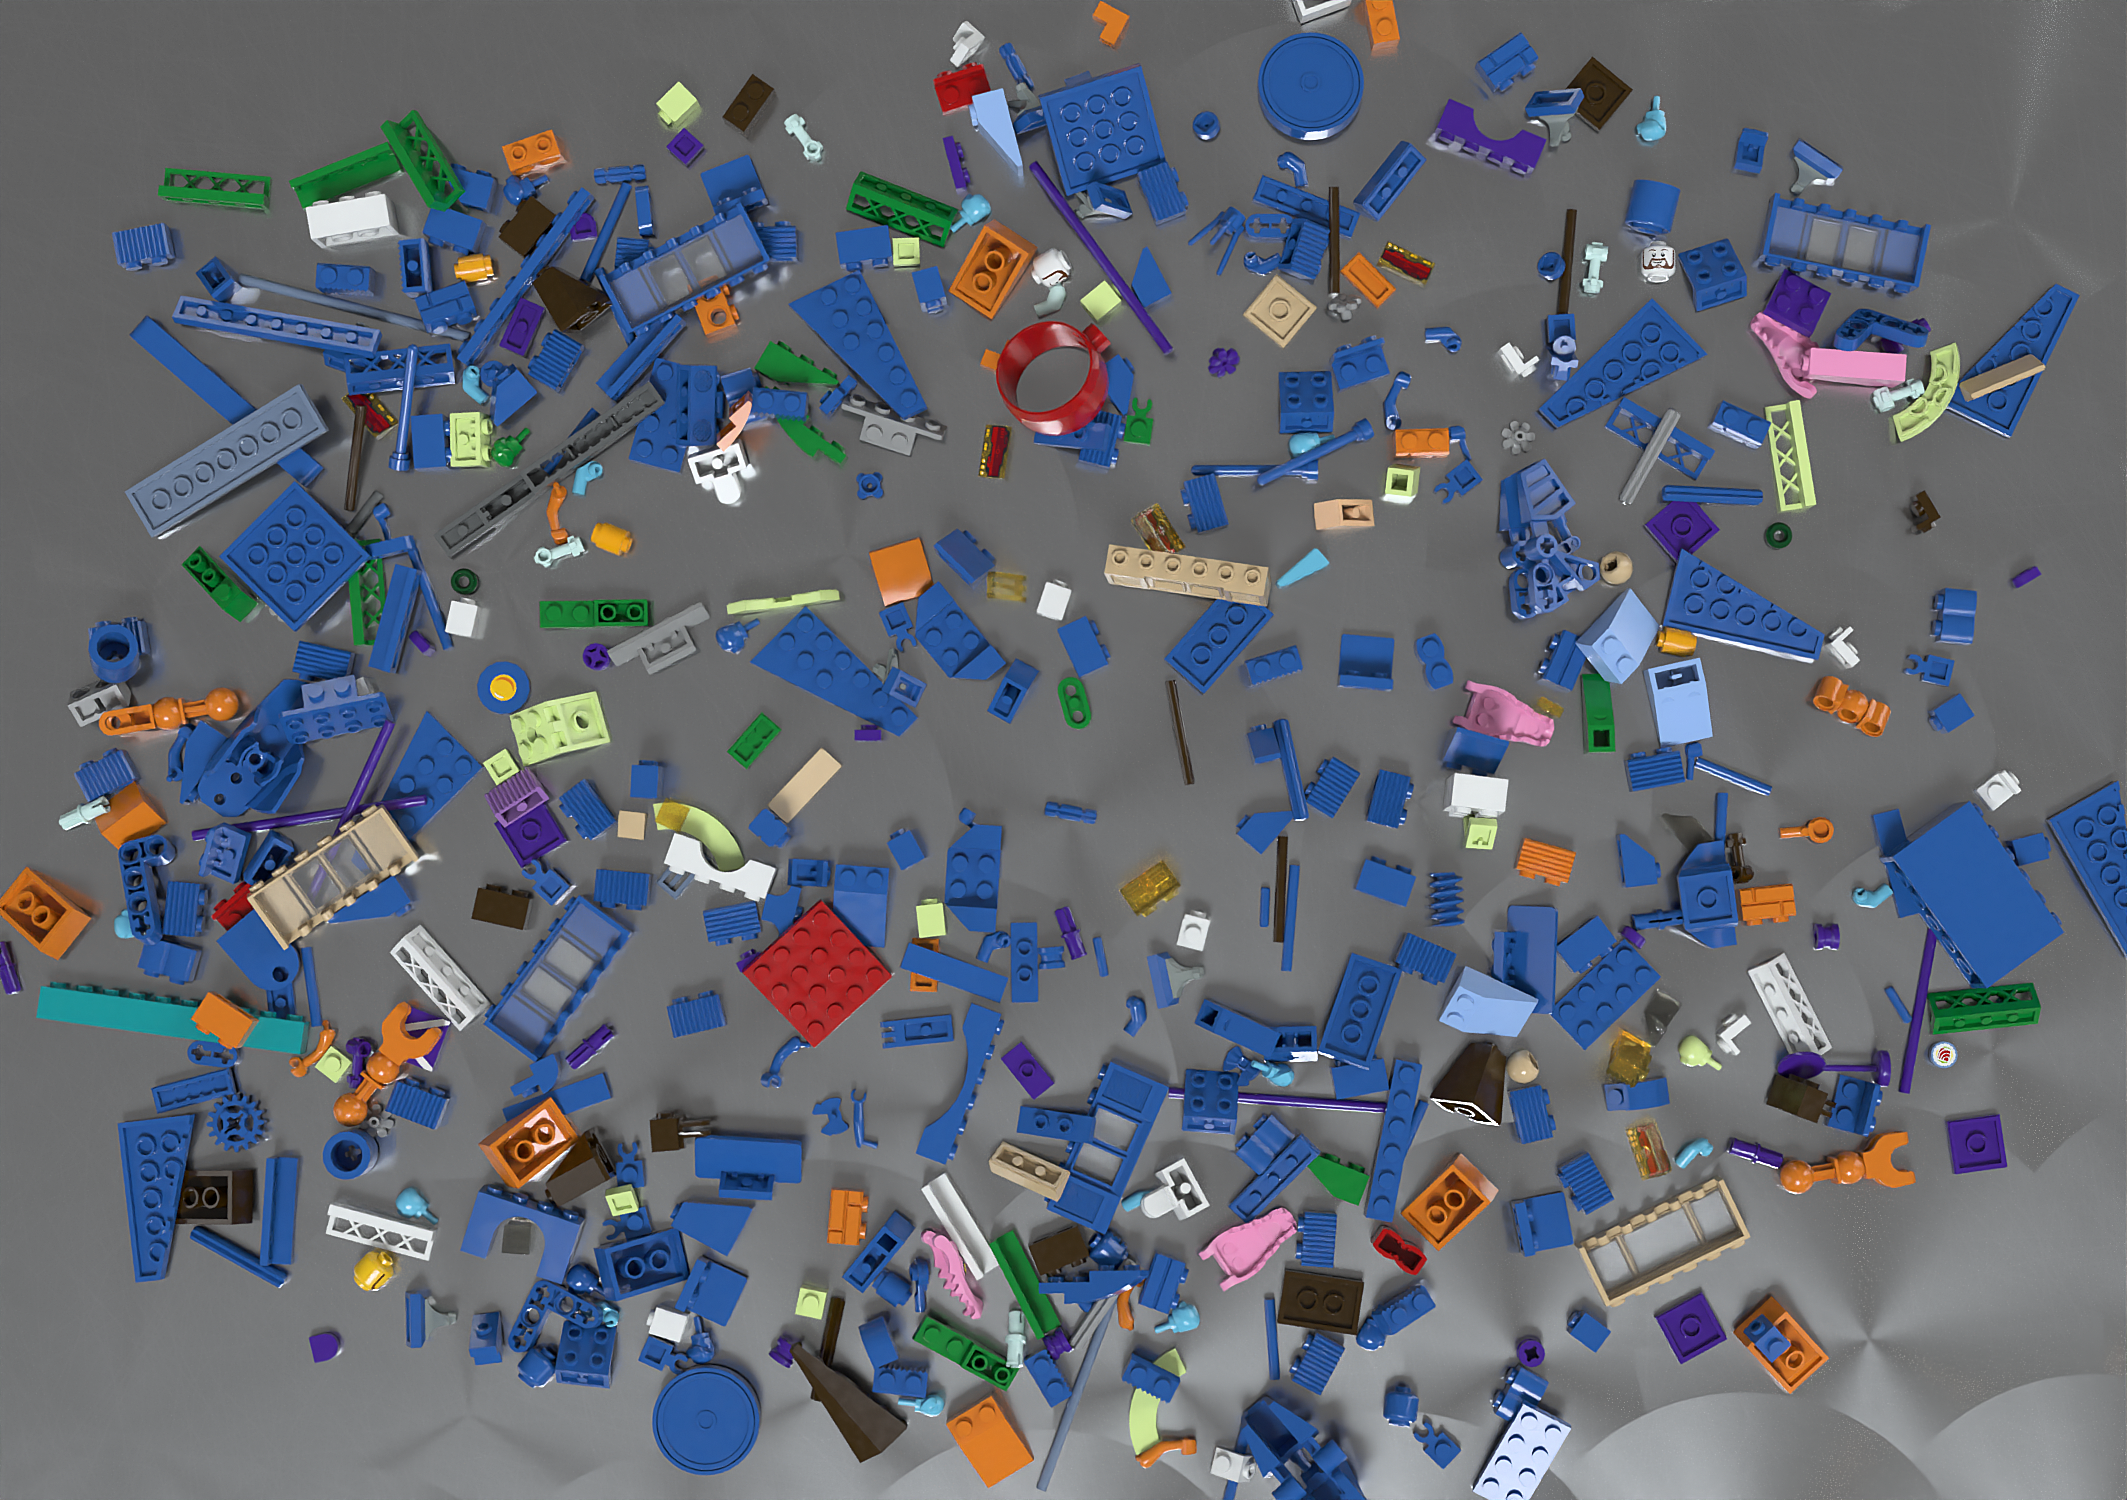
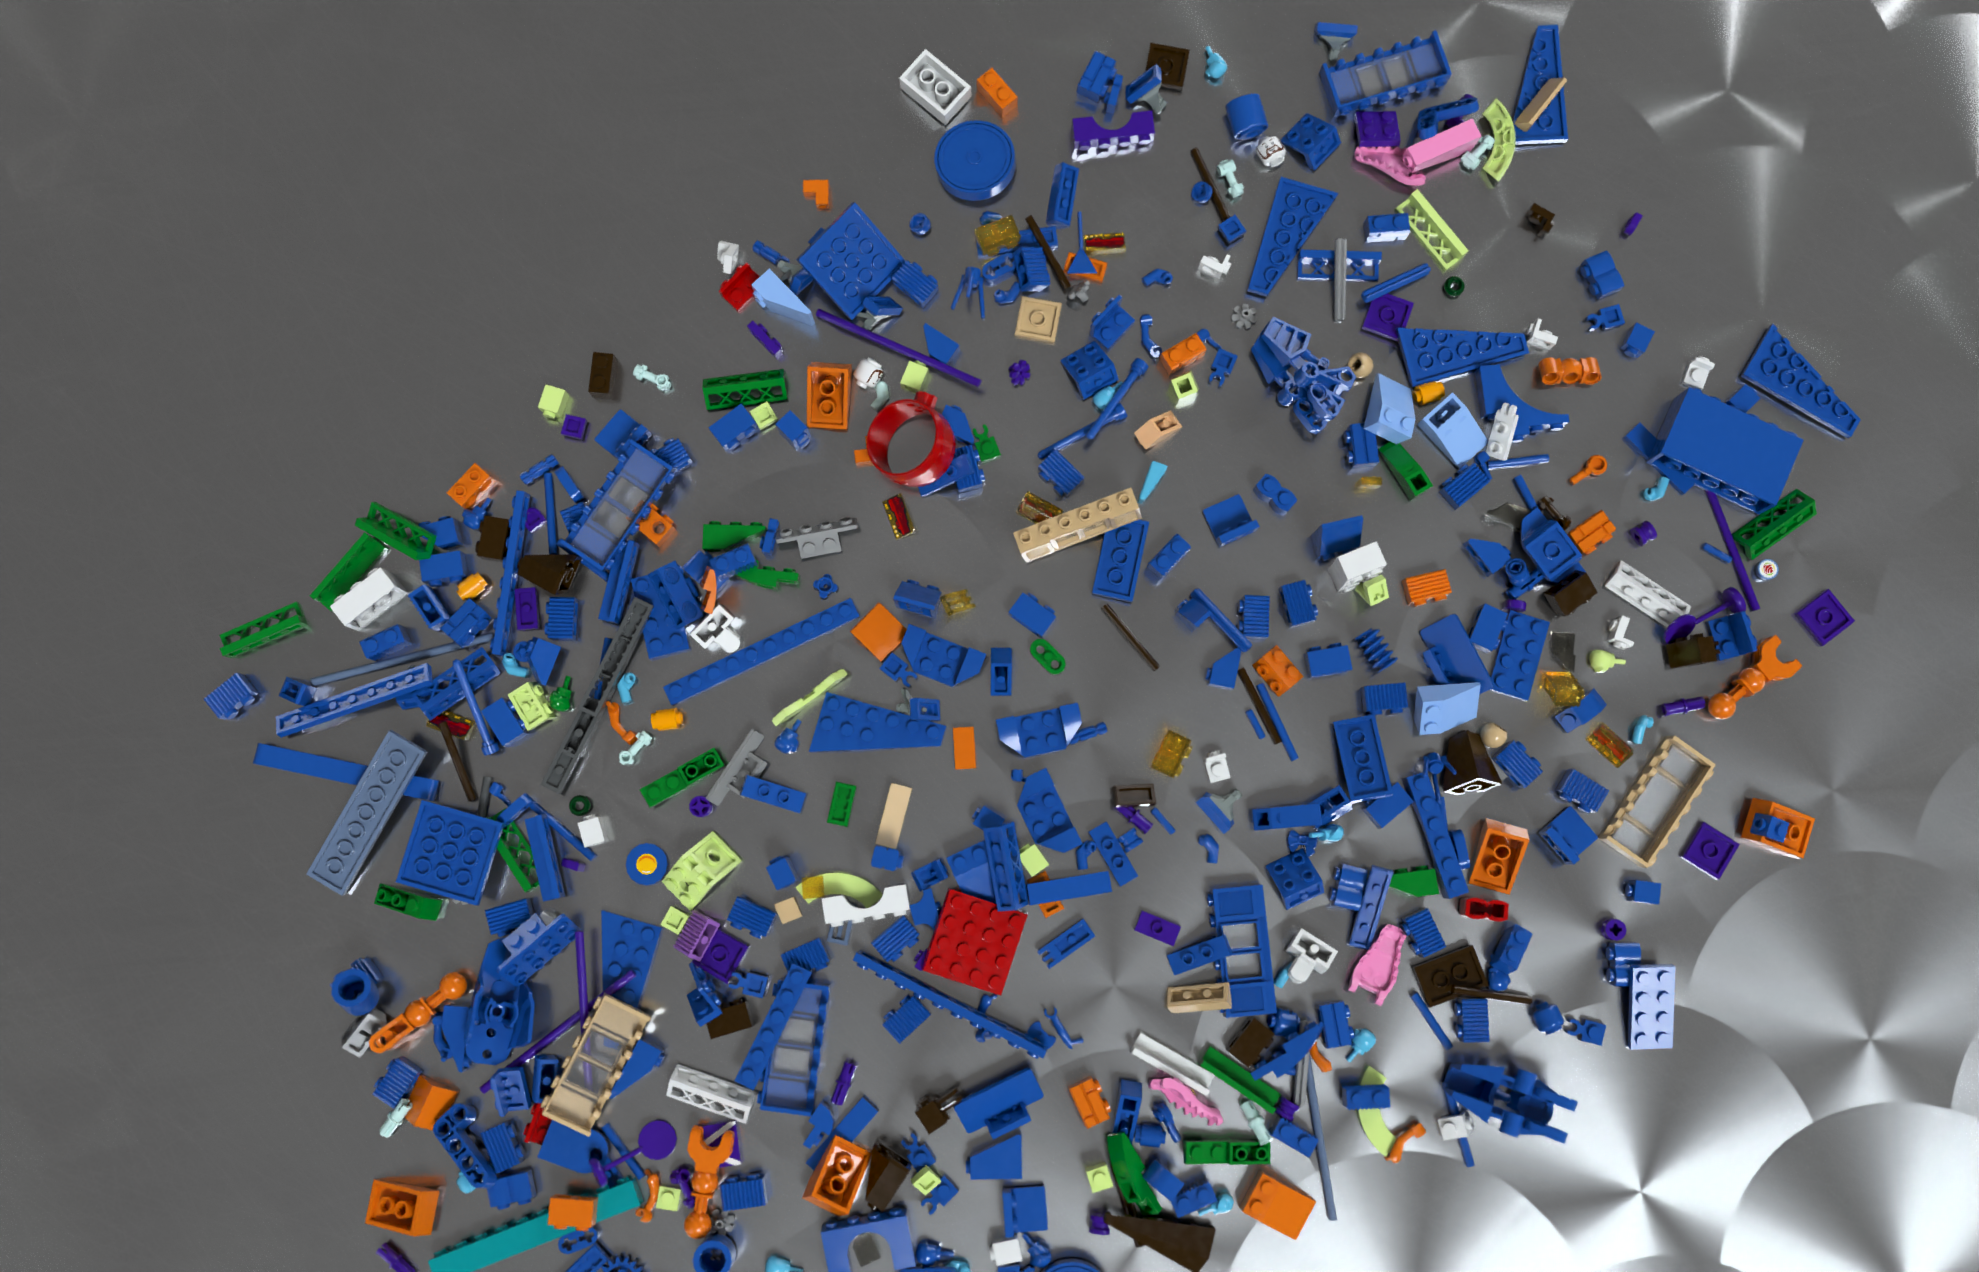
camera: 30 degrees left, 5 degrees down
blue slope [593,1228,689,1301] -> none
blue wing [788,270,928,420] -> none
dark purple plate [854,725,882,741] -> none
blue arch [915,1002,1004,1165] -> none
medium azure piece [951,194,991,232] -> none
white brick [1037,579,1072,622] -> none
dark purple piece [1168,1087,1386,1113] -> none
bright pink animal [1453,680,1554,747] -> none
hips [1546,335,1578,381] -> none
blue bracket [1734,128,1769,174] -> none
none -> dark purple piece [588,1120,677,1188]
none -> blue plate [663,598,860,706]
none -> blue bracket [687,962,722,1027]
none -> blue plate [734,963,812,1091]
none -> blue plate [740,775,806,813]
none -> blue plate [853,950,1049,1059]
none -> orange tile [953,727,976,770]
none -> clear yellow brick [974,215,1021,257]
none -> blue fence [983,821,1029,911]
none -> blue piece [996,703,1082,758]
none -> blue piece [1067,211,1097,274]
none -> blue plate [1104,74,1123,114]
none -> green slope [1107,1132,1162,1215]
none -> dark brown tile [1112,784,1157,808]
none -> orange bracket [1252,645,1304,697]
none -> blue plant [1422,752,1457,804]
none -> blue beam [1449,829,1470,870]
none -> dark brown bar [1451,985,1532,1005]
none -> blue arch [1475,364,1570,443]
none -> white hinge [1486,402,1518,461]
none -> blue wheel [1505,558,1530,586]
none -> dark brown brick [1543,570,1598,616]

